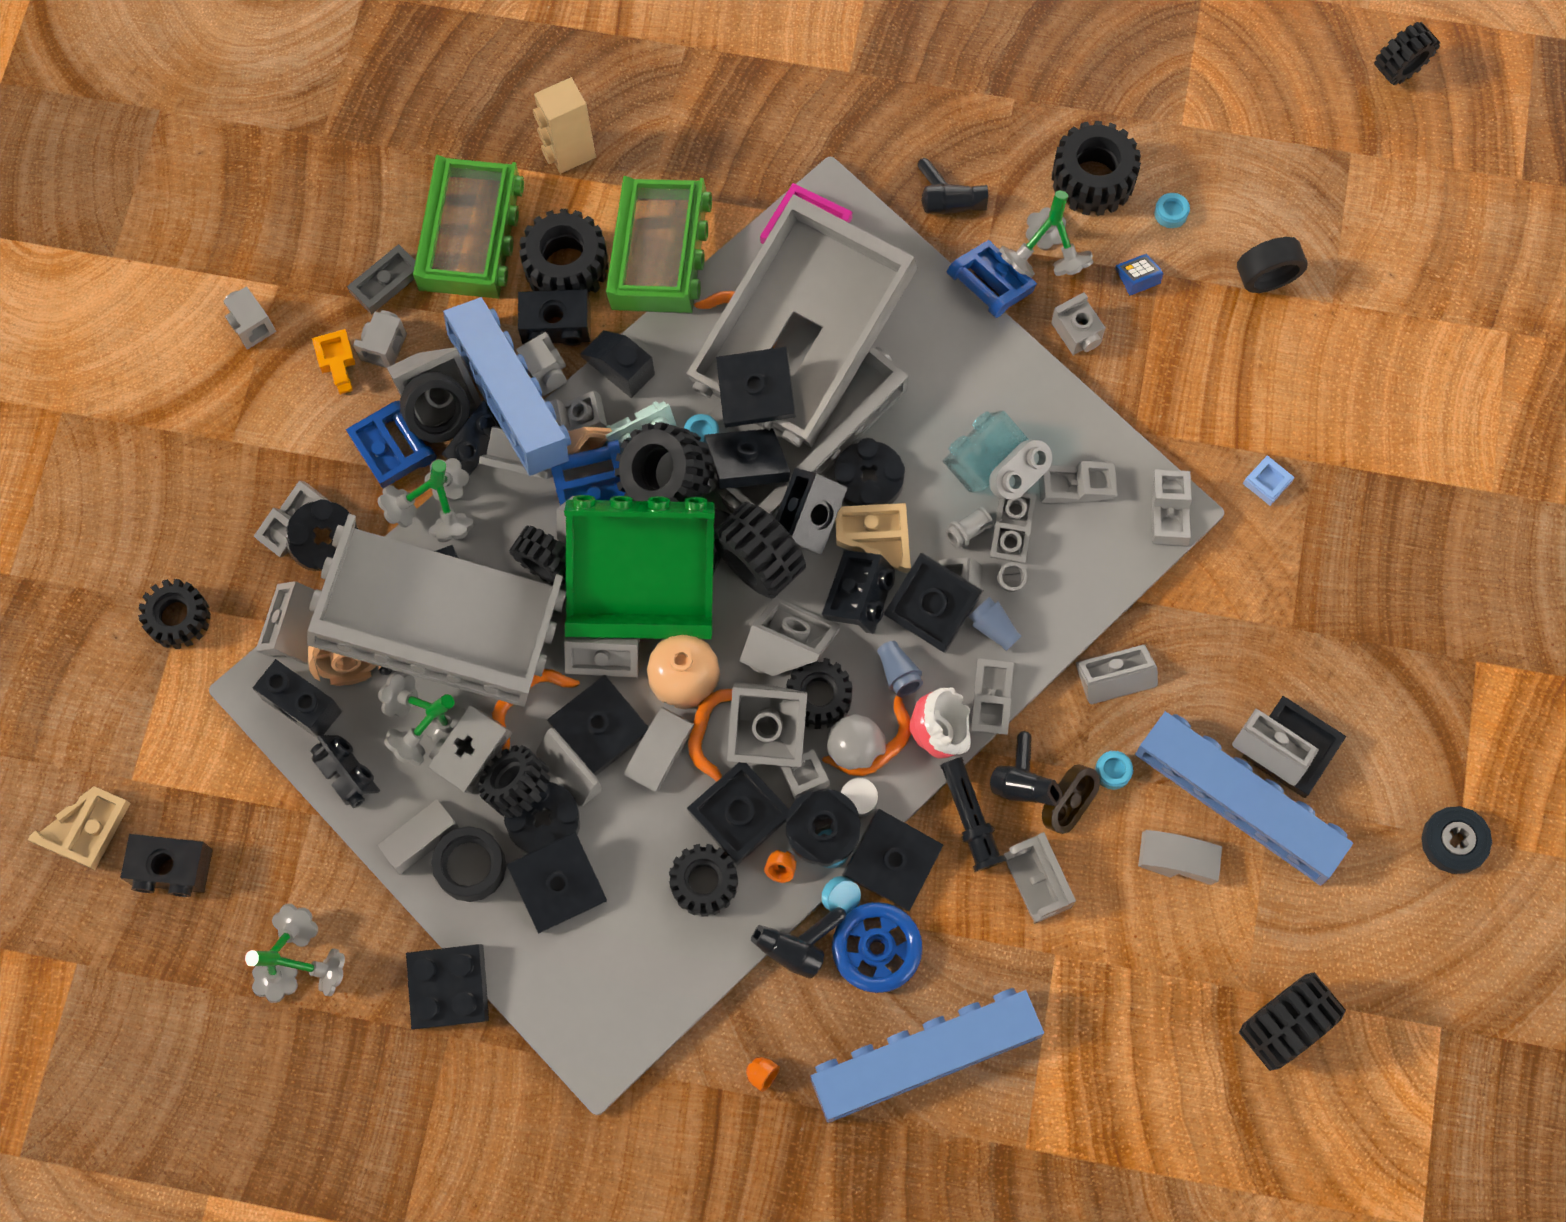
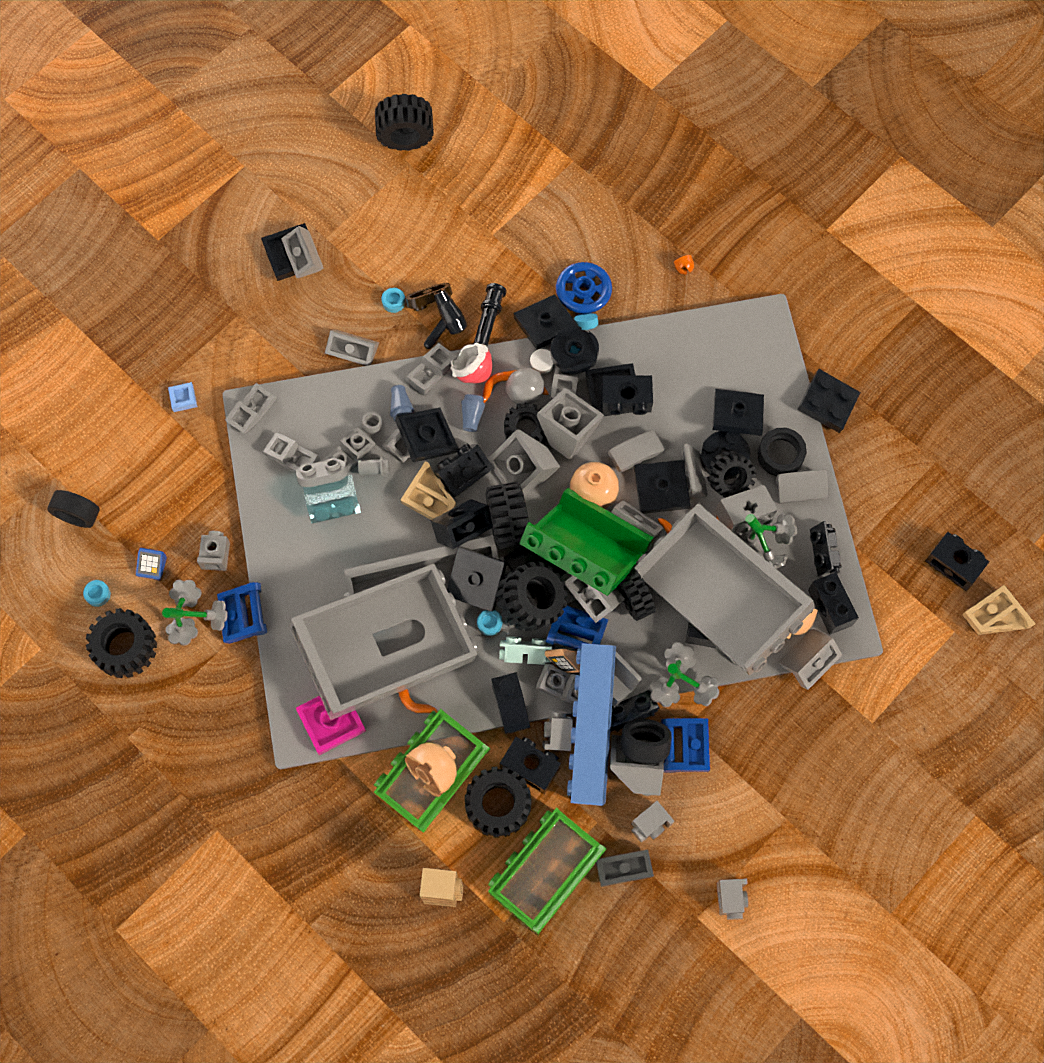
camera: 150 degrees left, 0 degrees up
black tyre [138,579,211,649] -> none
light grey plant [246,904,345,1003] -> none
light grey slope [254,480,331,557] -> none
black plate [286,499,358,571] -> none
light orange plate [312,329,356,395] -> none
black tyre [669,844,738,917] -> none
orange animal [688,689,732,782] -> none
black plate [716,346,796,428] -> none
black piece [751,907,846,979] -> none
orange hinge [764,850,796,883] -> none
medium blue brick [810,988,1044,1124] -> none
black plate [834,438,905,506] -> none
black piece [917,158,989,215] -> none
light grey hinge [1004,832,1076,924] -> none
medium blue brick [1135,711,1353,886] -> none
light grey slope [1138,830,1222,885] -> none
black bush [1421,806,1492,874] -> none
none -> light nougat cylinder [405,742,457,797]
none -> black brick [602,375,653,415]

